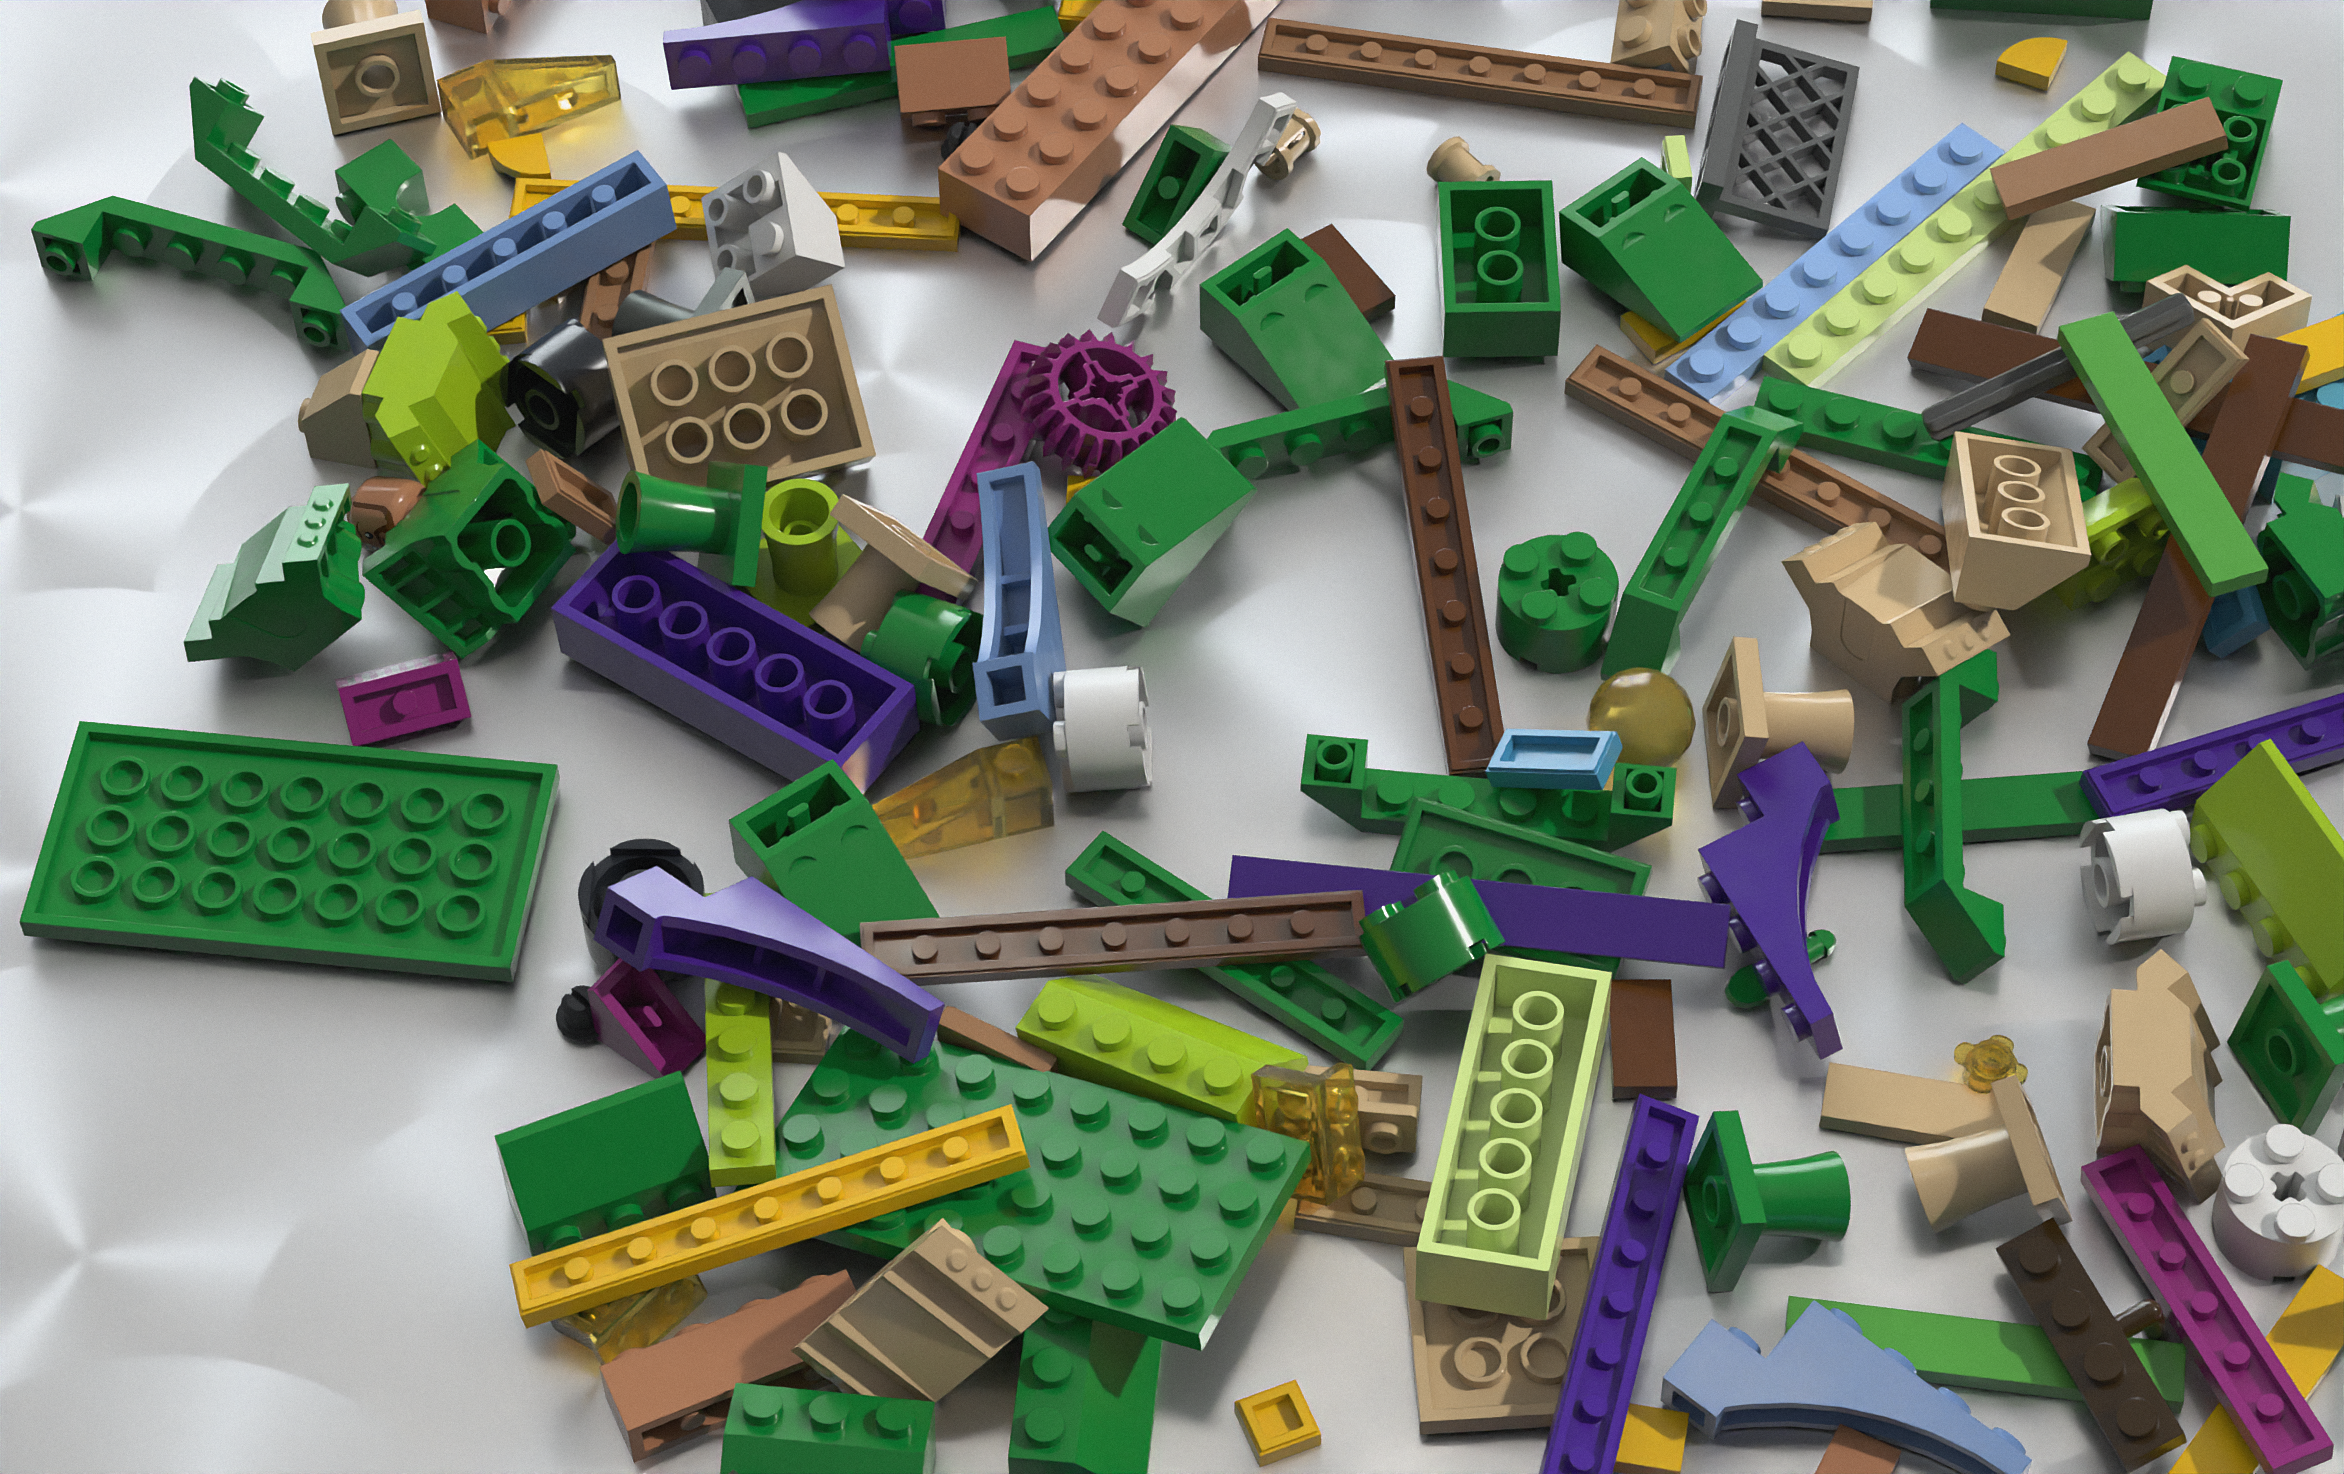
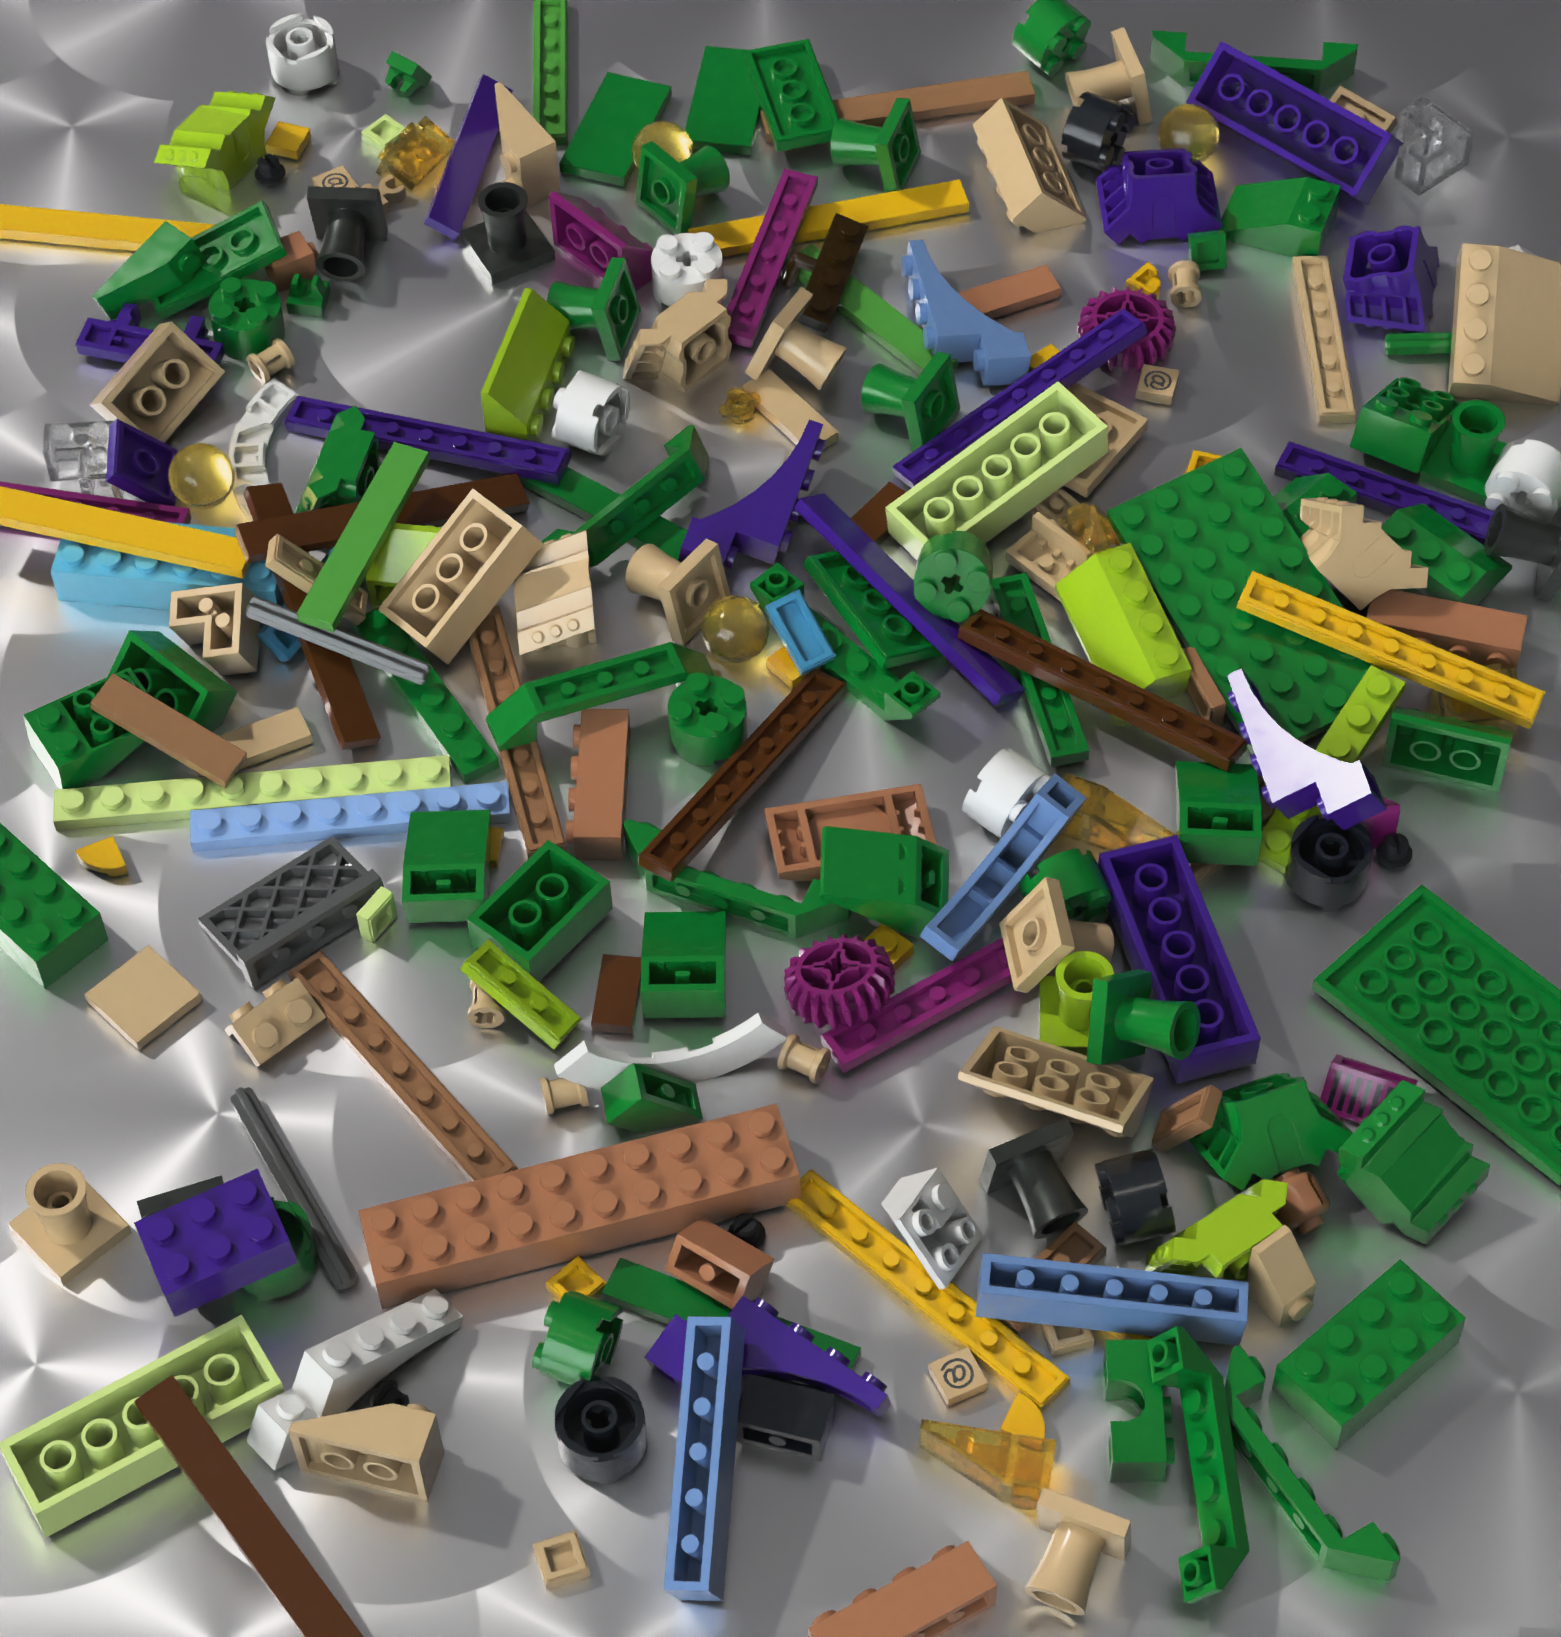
camera: 140 degrees left, 0 degrees up
none -> lime tile [460,939,582,1050]
none -> nougat brick [566,709,631,861]
none -> nougat slope [764,784,937,881]
none -> tan bush [777,1033,831,1084]
none -> tan tile [928,1347,988,1407]
none -> green brick [1272,1259,1466,1450]

